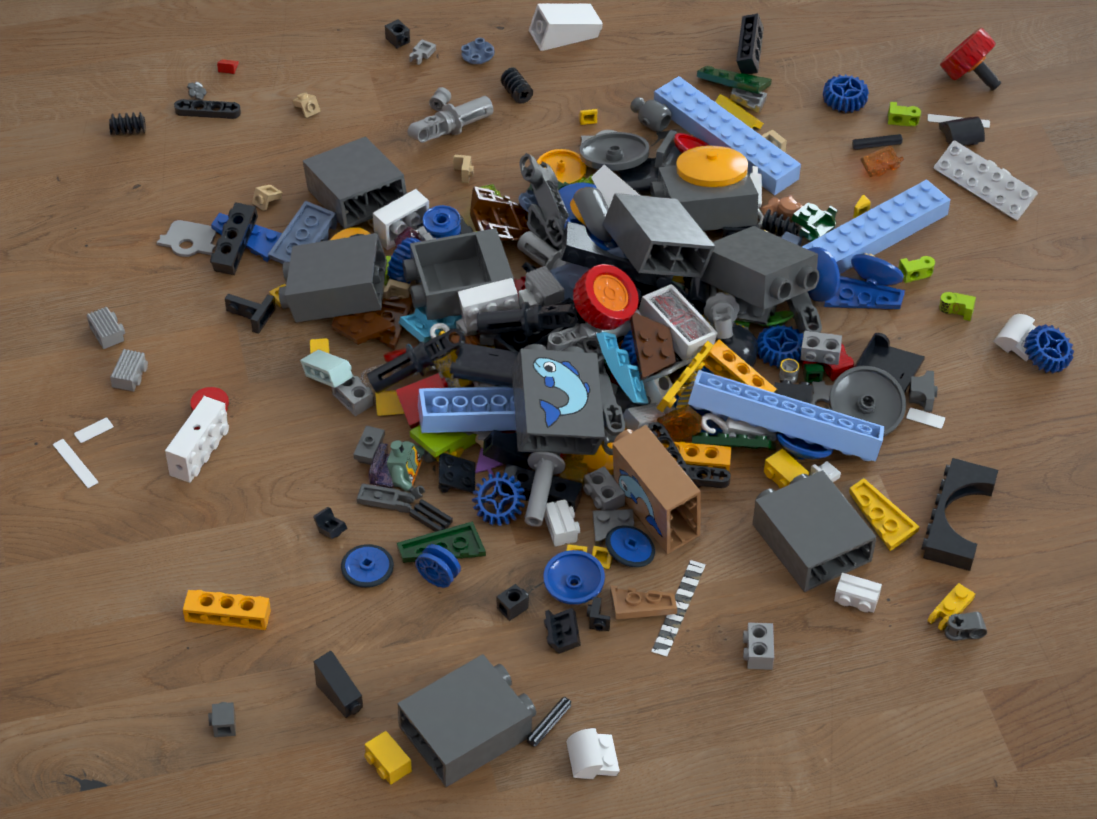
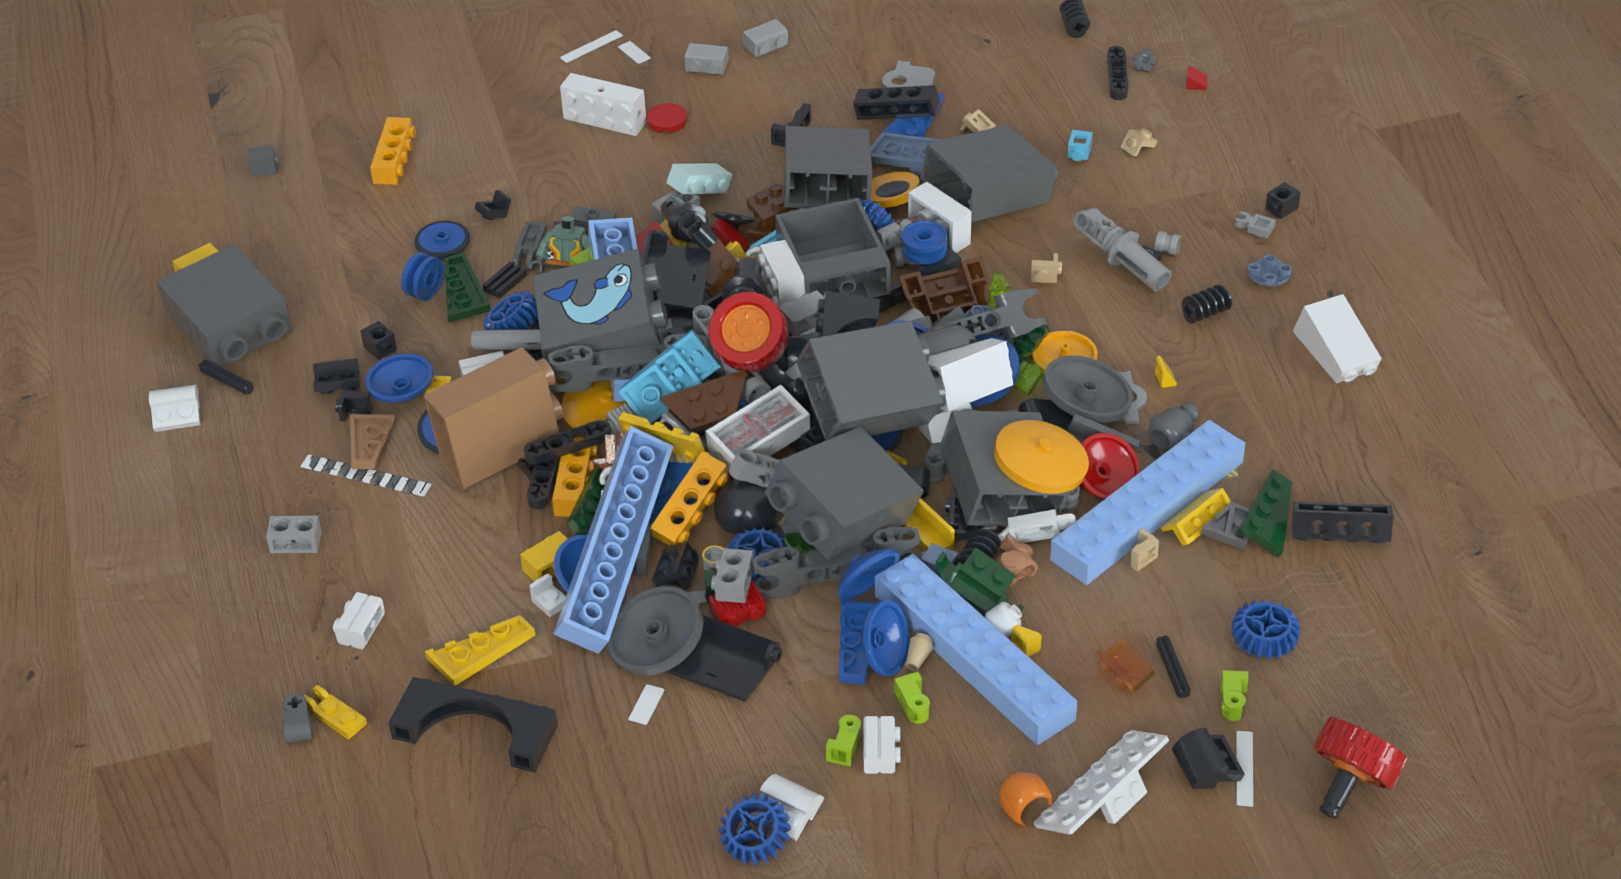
camera: 90 degrees right, 5 degrees down
yellow slope [310,338,330,354] -> none
black slope [313,650,363,718] -> none
dark grey brick [752,470,876,592] -> none
dark grey brick [909,370,938,412] -> none
none -> black dish [712,212,754,229]
none -> white brick [864,716,900,774]
none -> white head [985,602,1022,637]
none -> orange piece [999,772,1052,826]
none -> medium azure brick [1067,130,1093,161]

